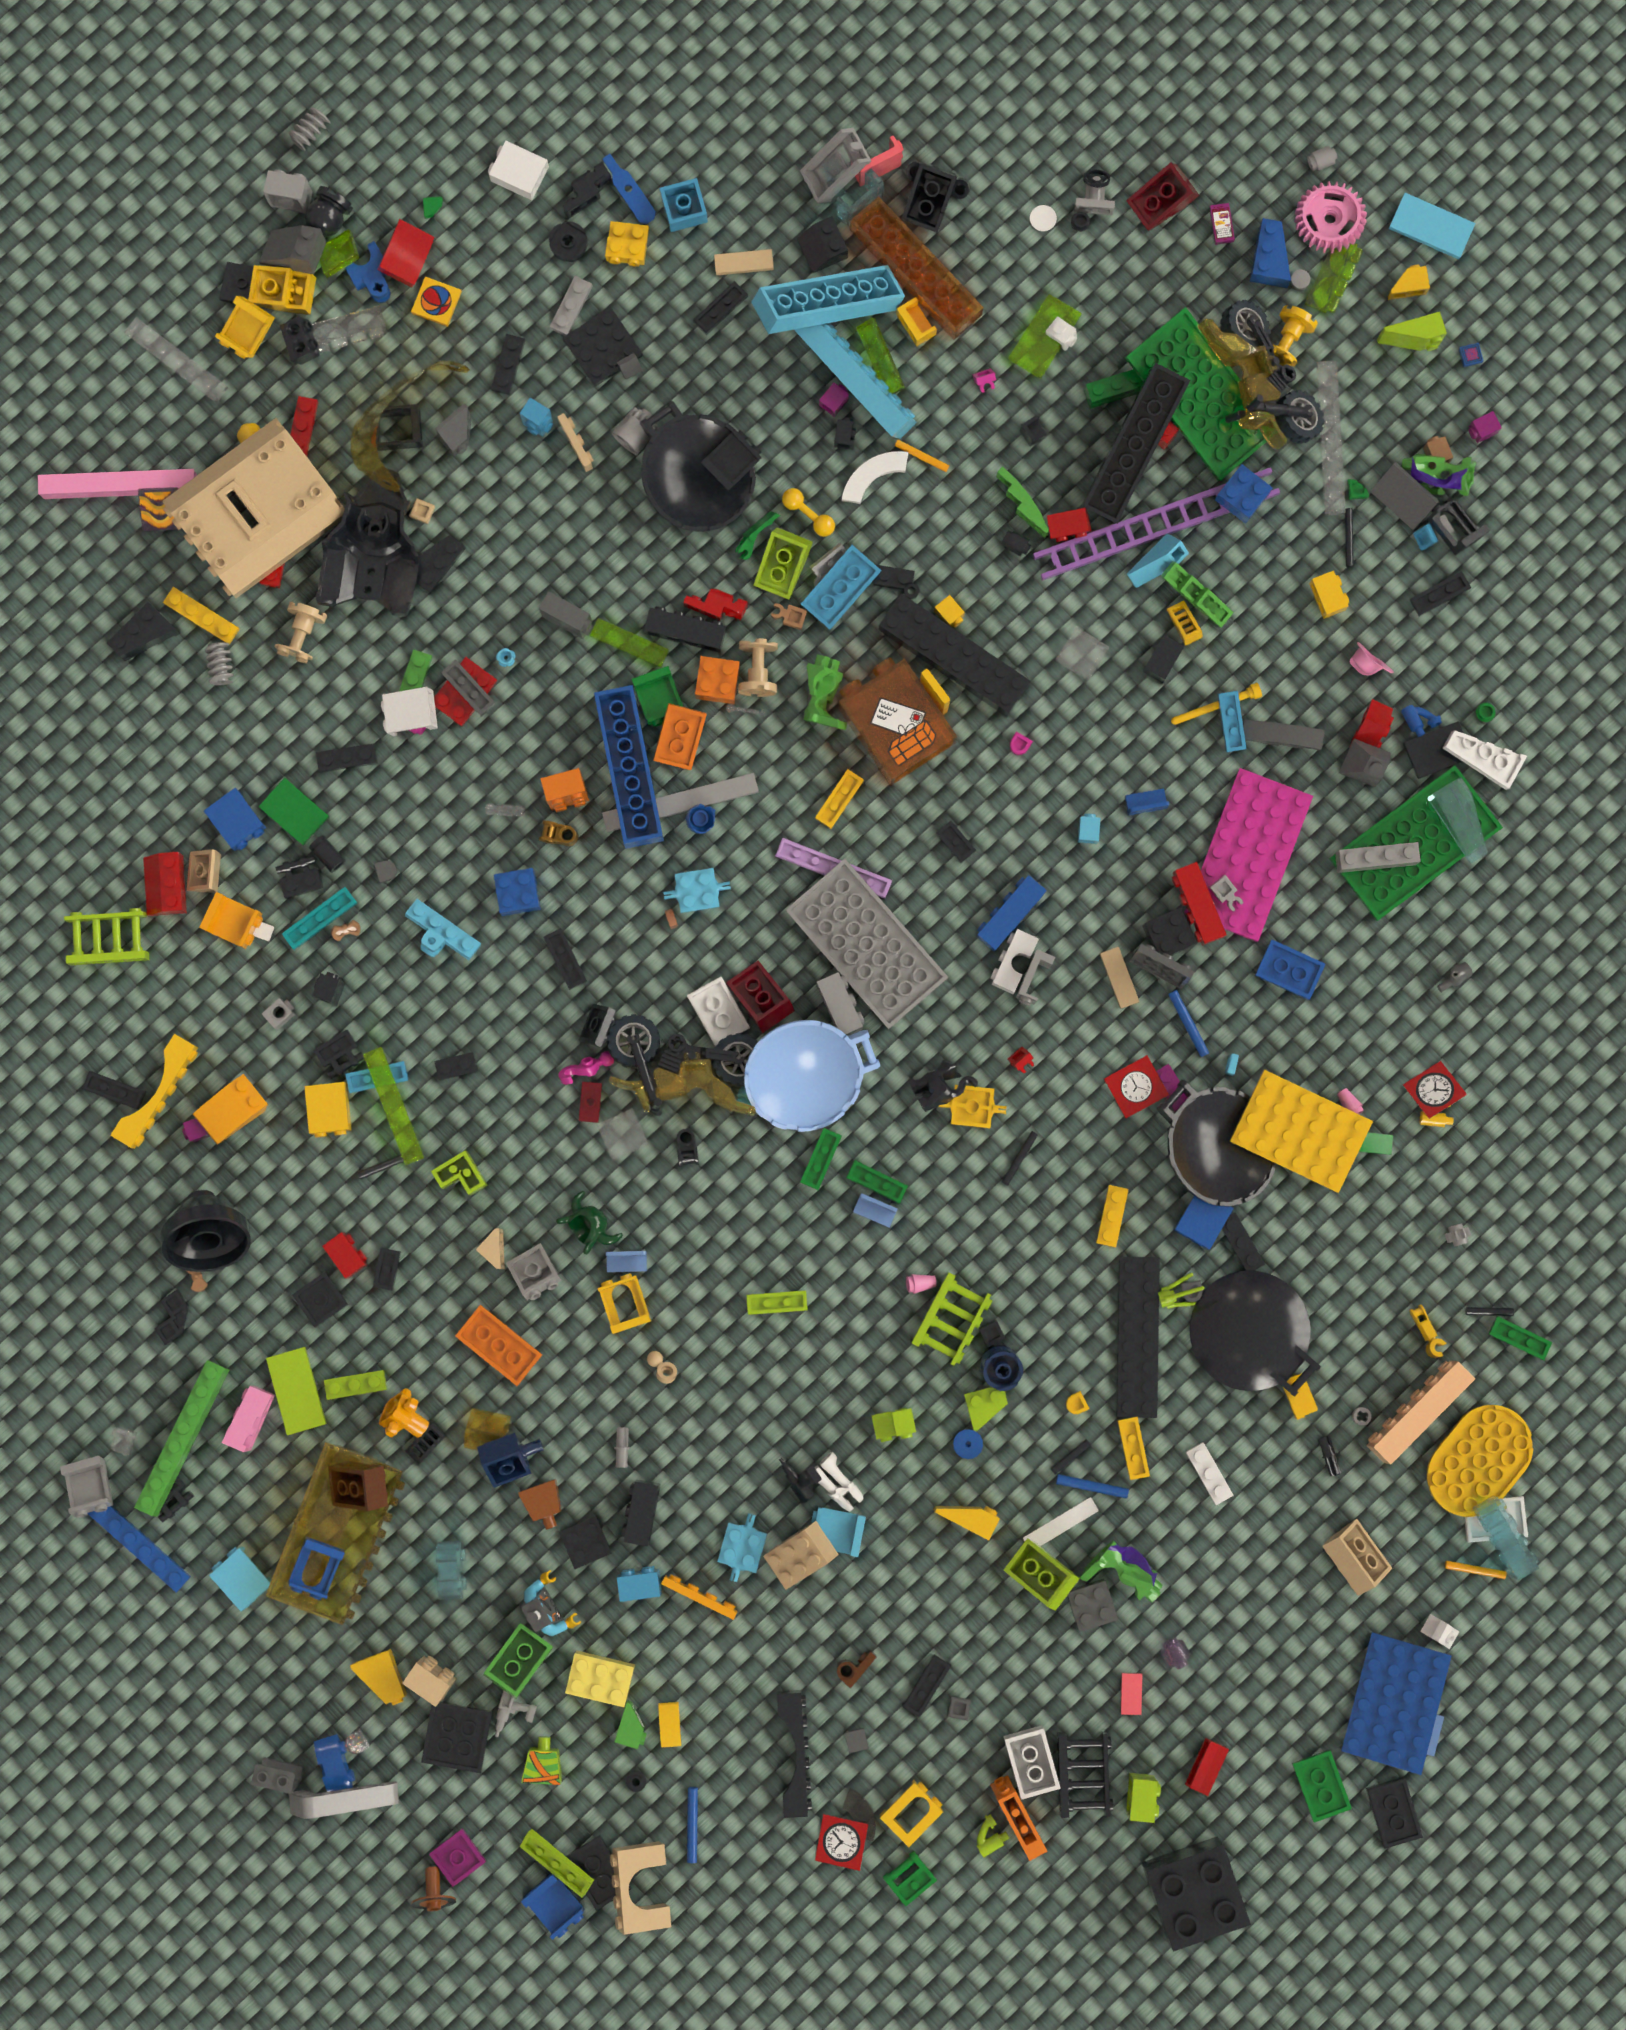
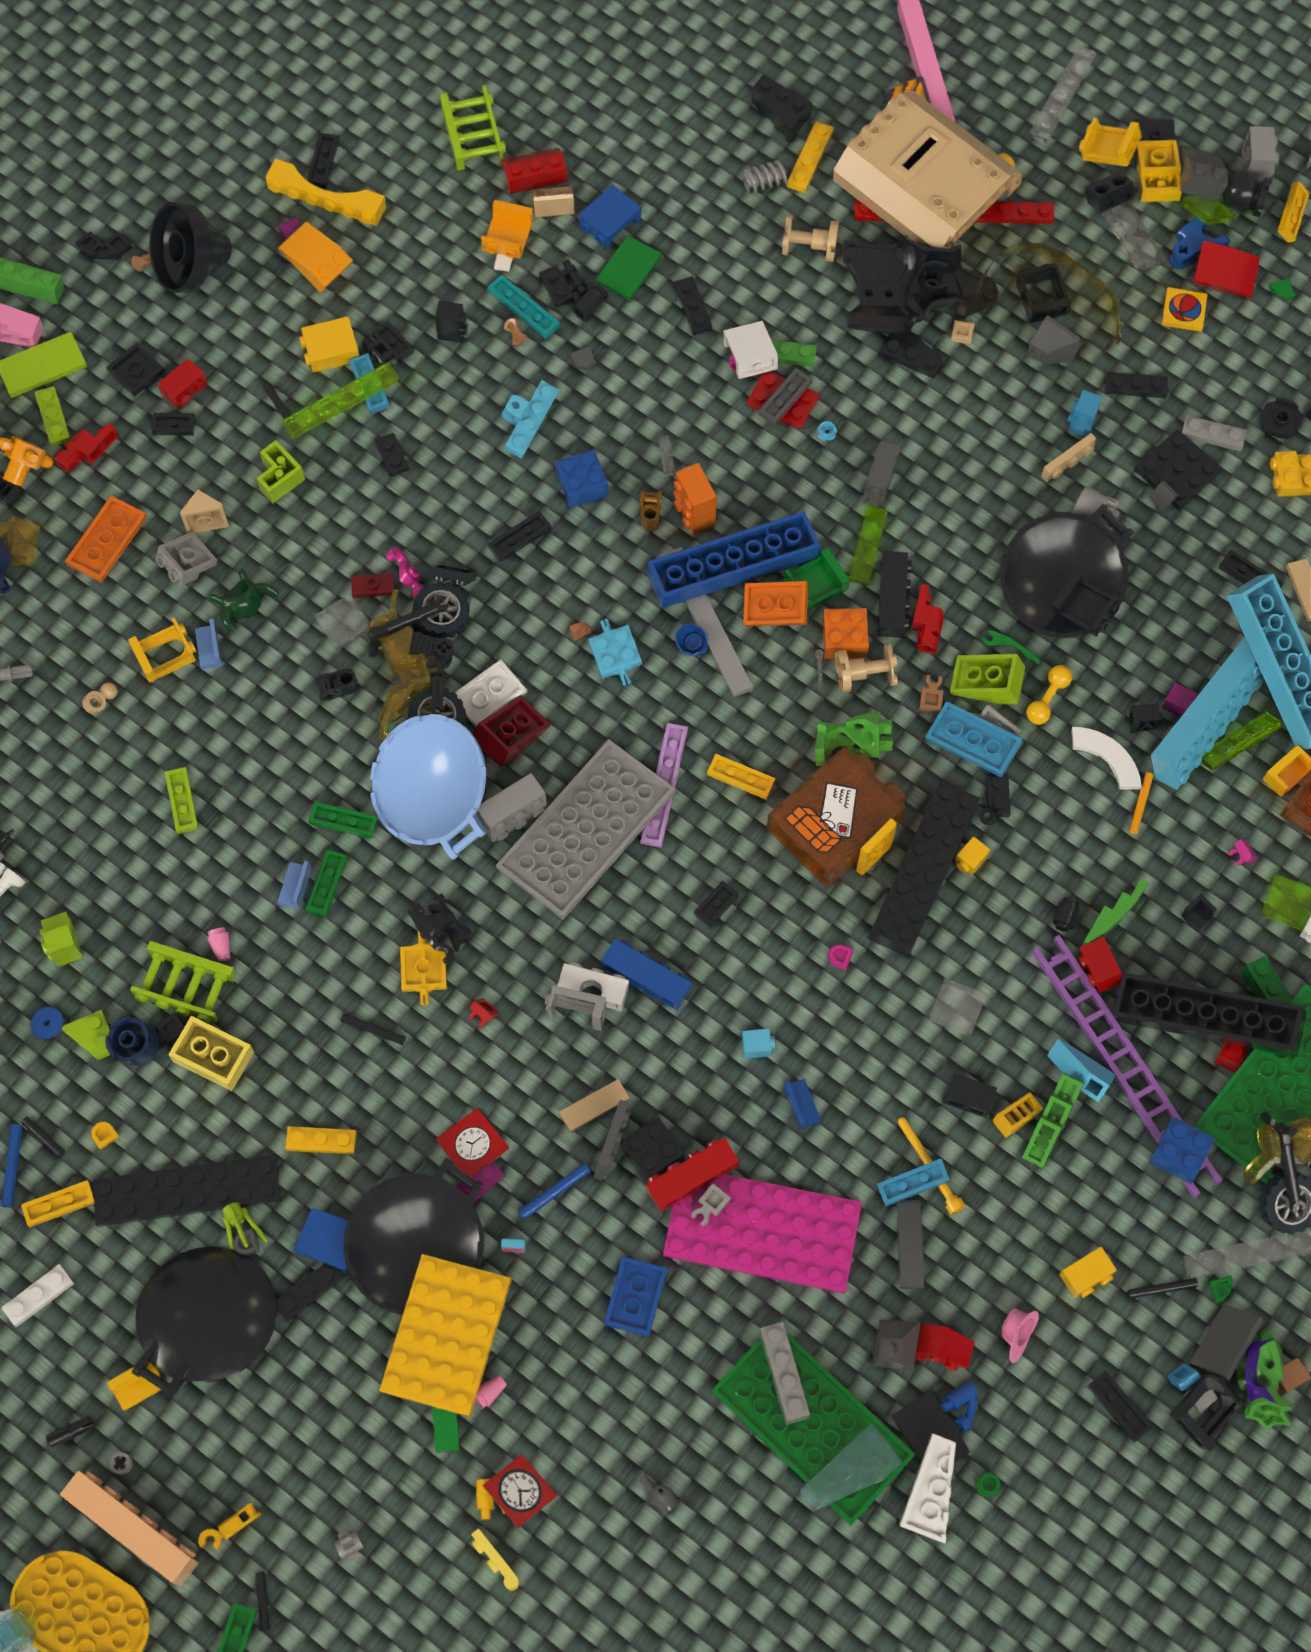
camera: 80 degrees right, 15 degrees down
light grey brick [262,998,296,1030] -> none
none -> red plate [53,422,119,473]
none -> light yellow brick [169,1016,254,1091]
none -> light yellow plate [471,1528,519,1591]
none -> yellow plate [1278,181,1309,243]

